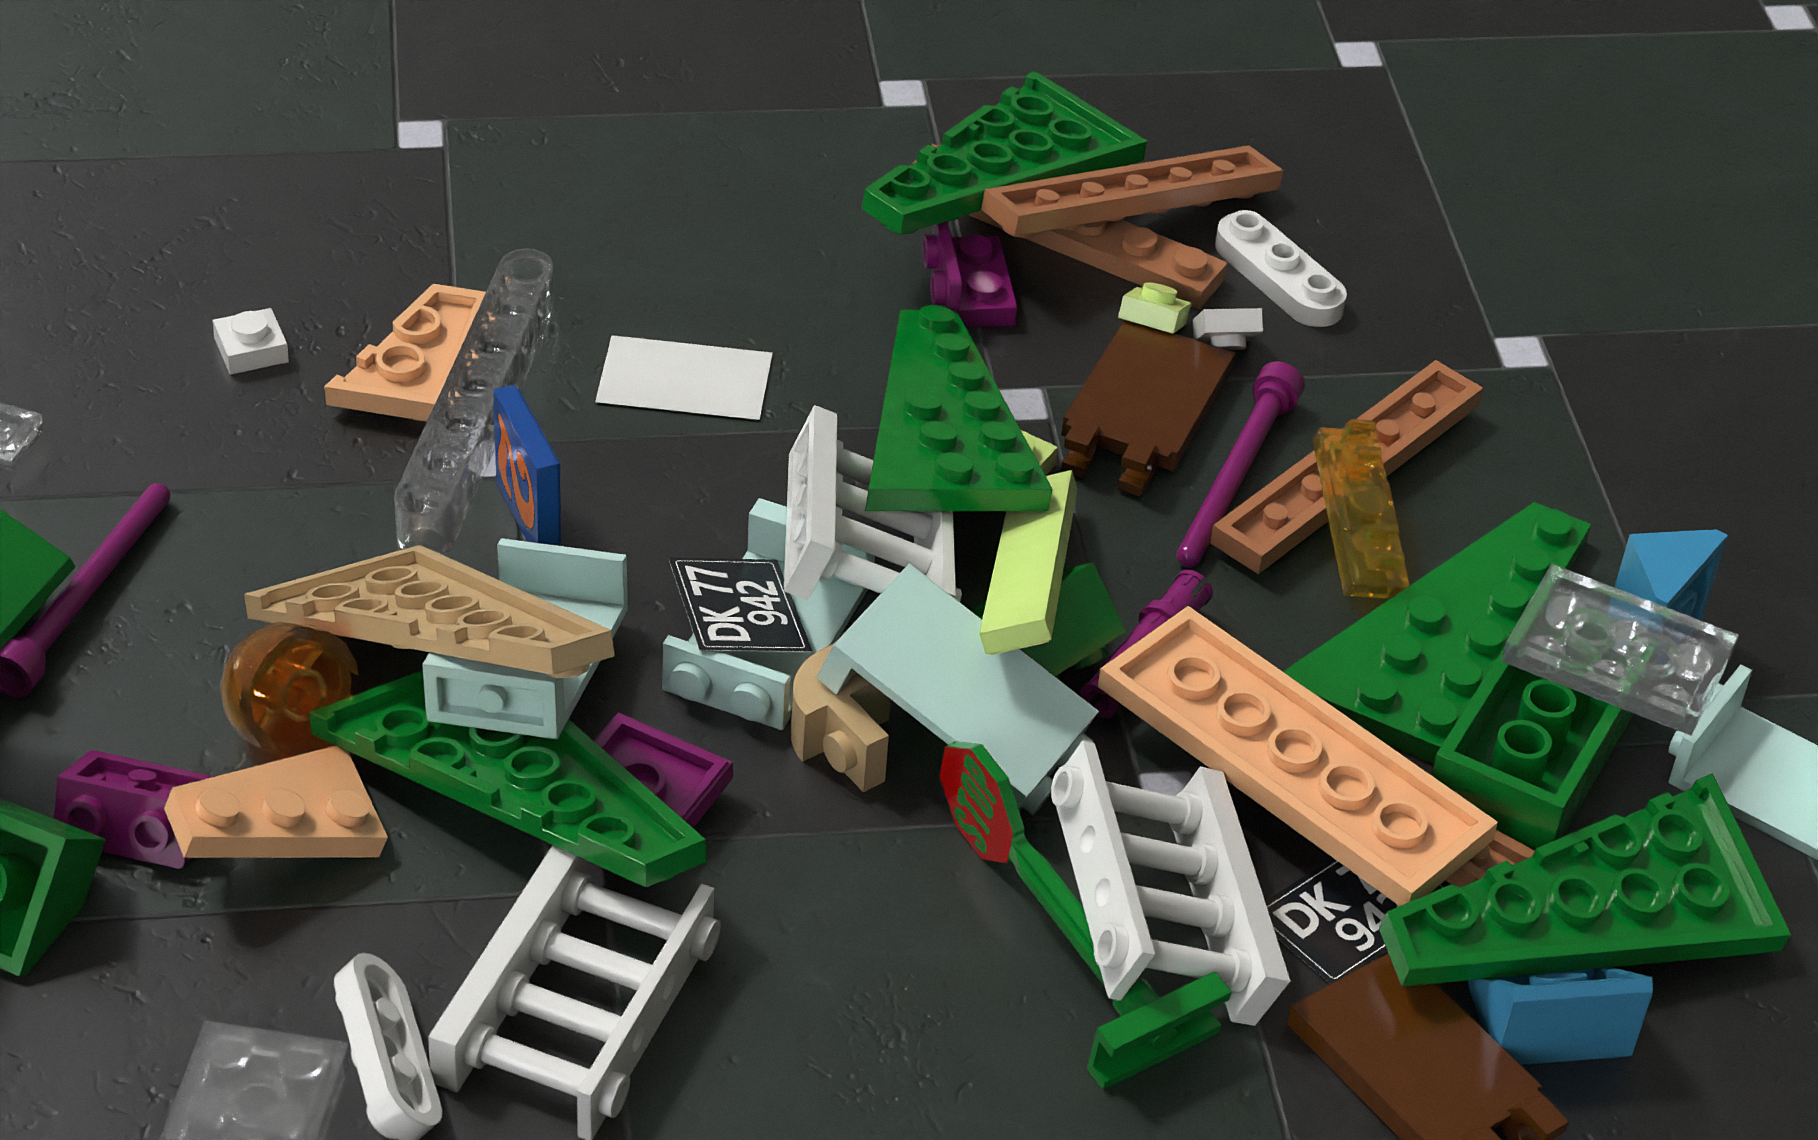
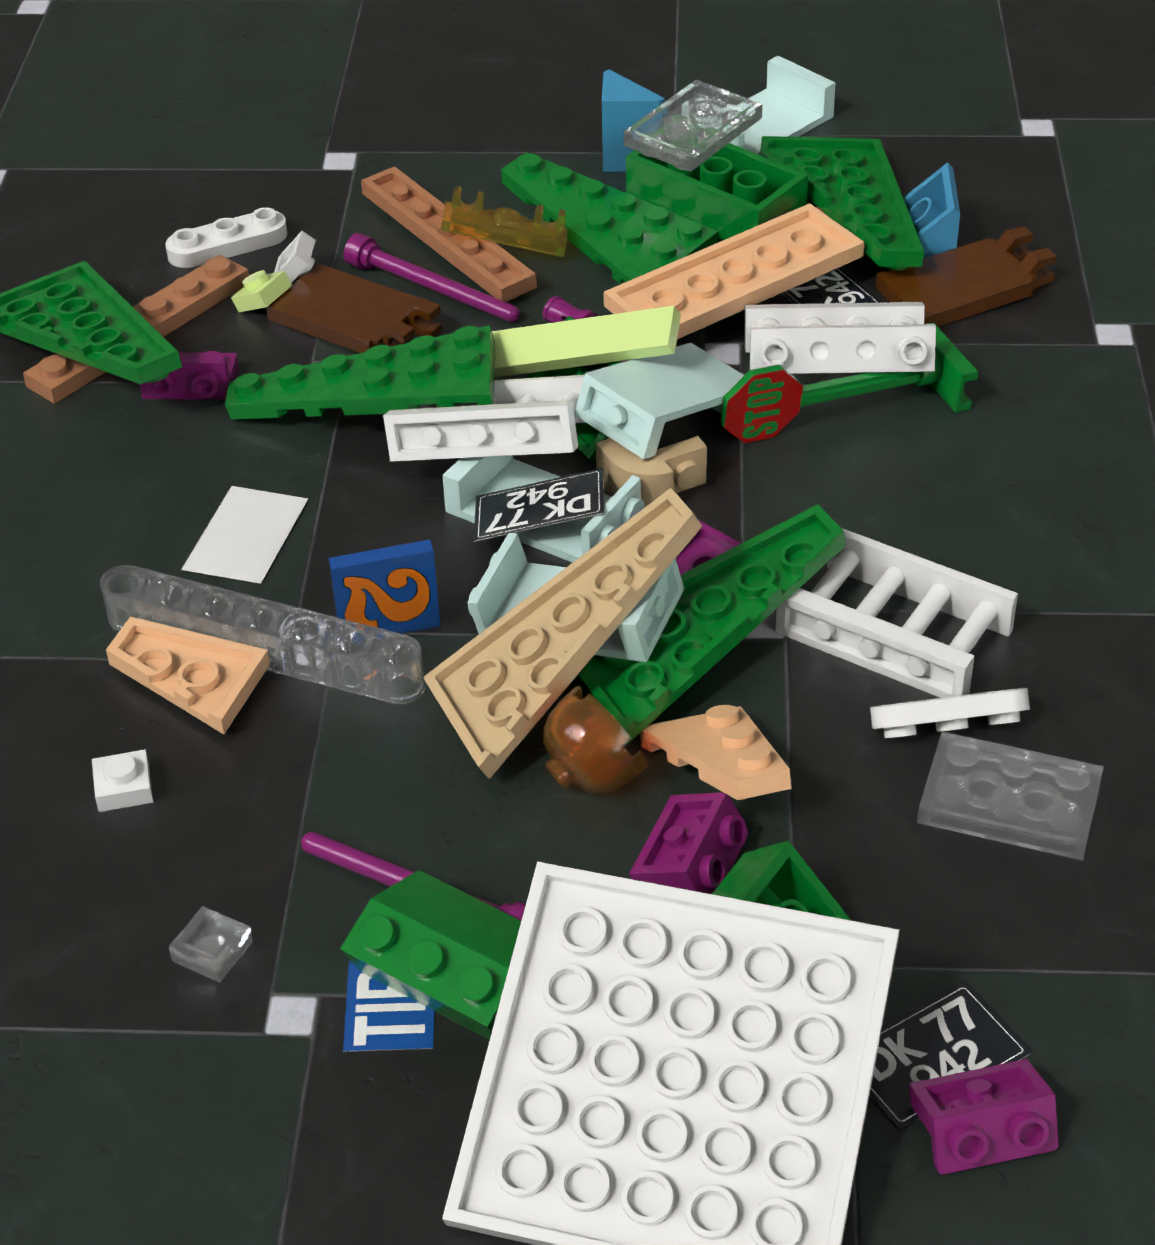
camera: 75 degrees left, 0 degrees up
nougat plate [981,145,1284,238] -> none

